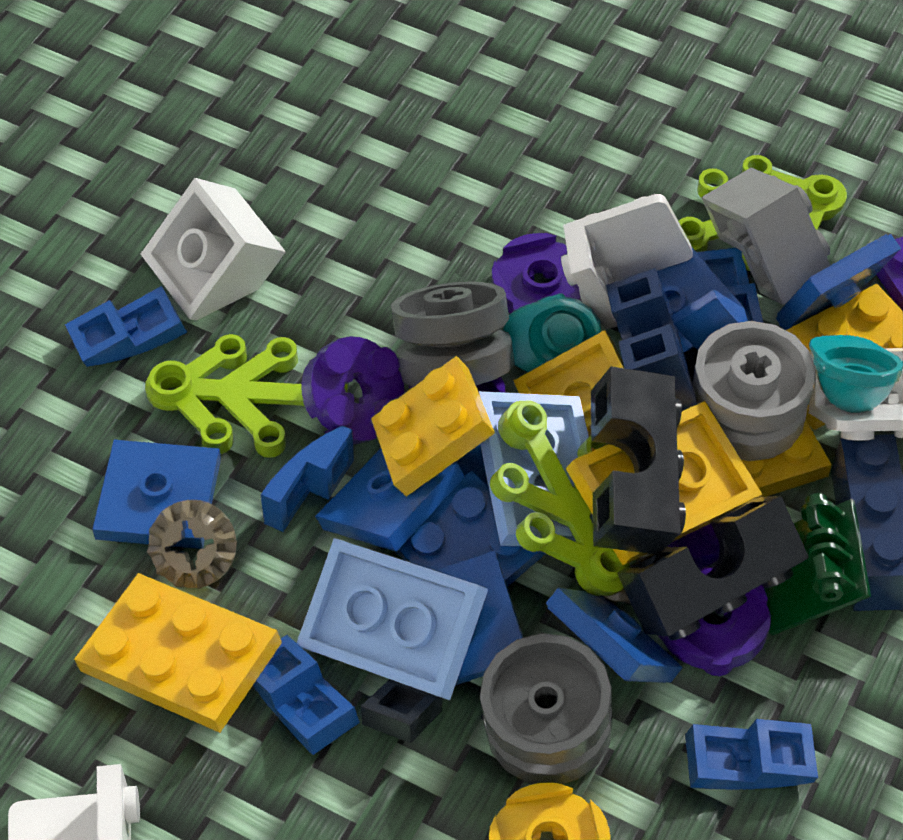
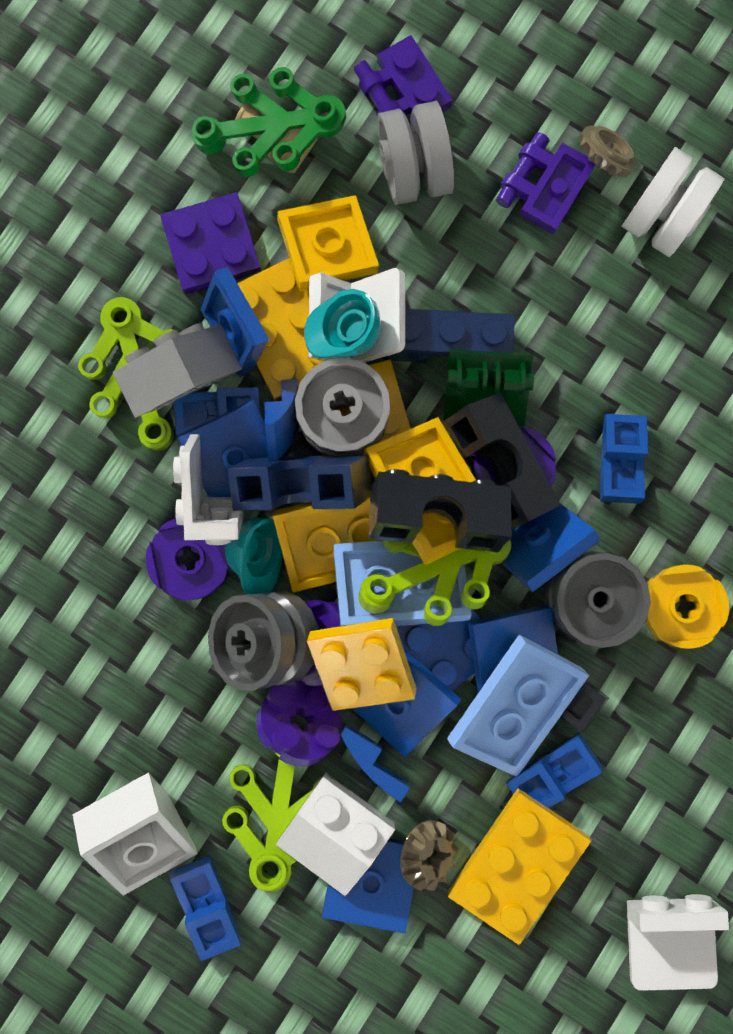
camera: 90 degrees left, 30 degrees up
none -> white slope [276,773,395,896]

